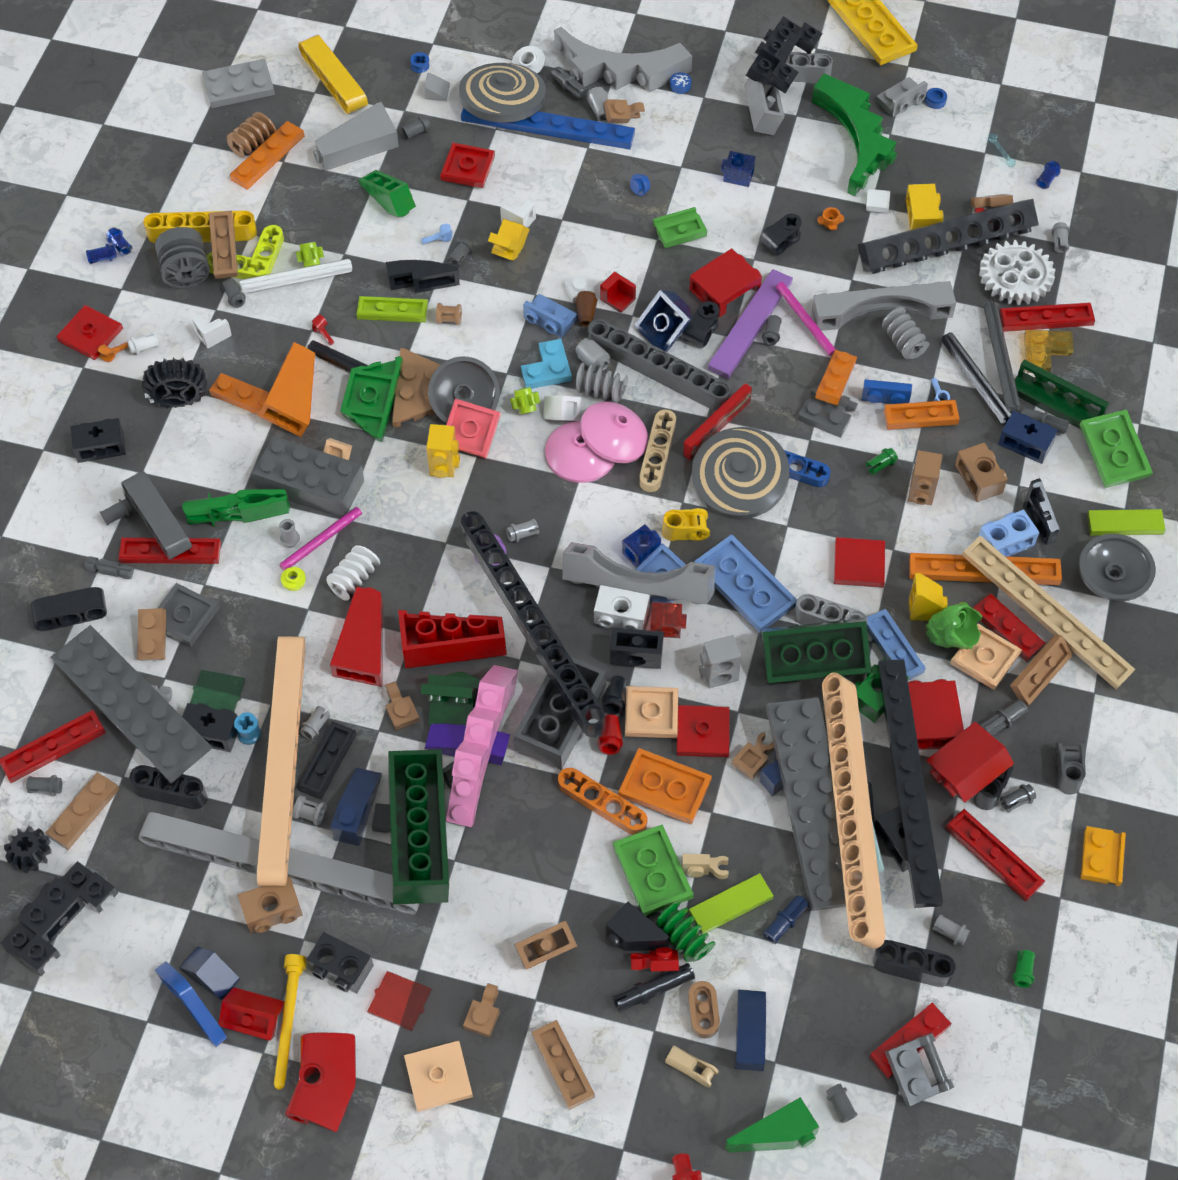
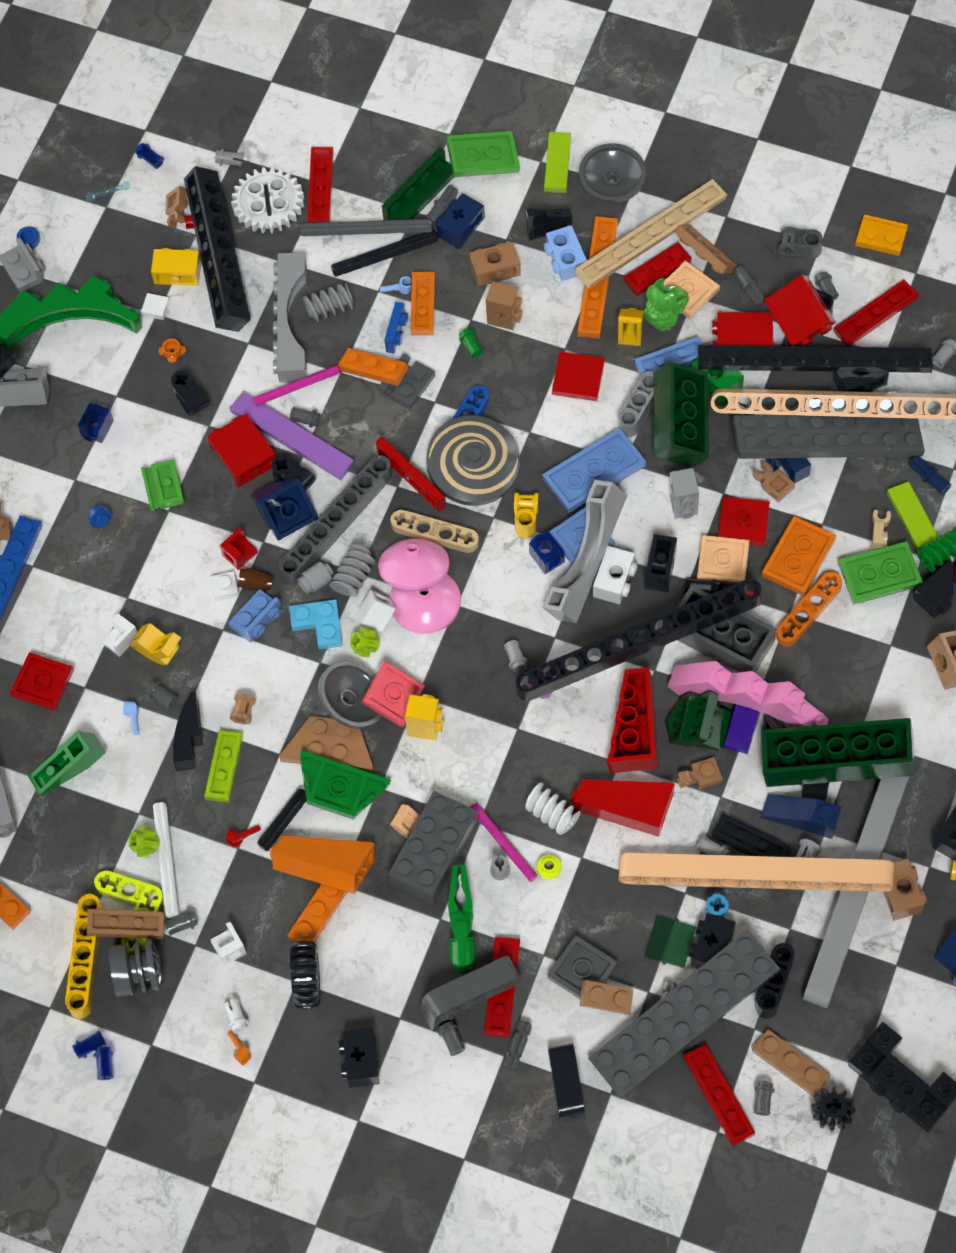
camera: 80 degrees left, 5 degrees up
red plate [56,305,123,360] -> none
clear red brick [650,602,687,638] -> none
clear yellow plate [1024,330,1074,373] -> none

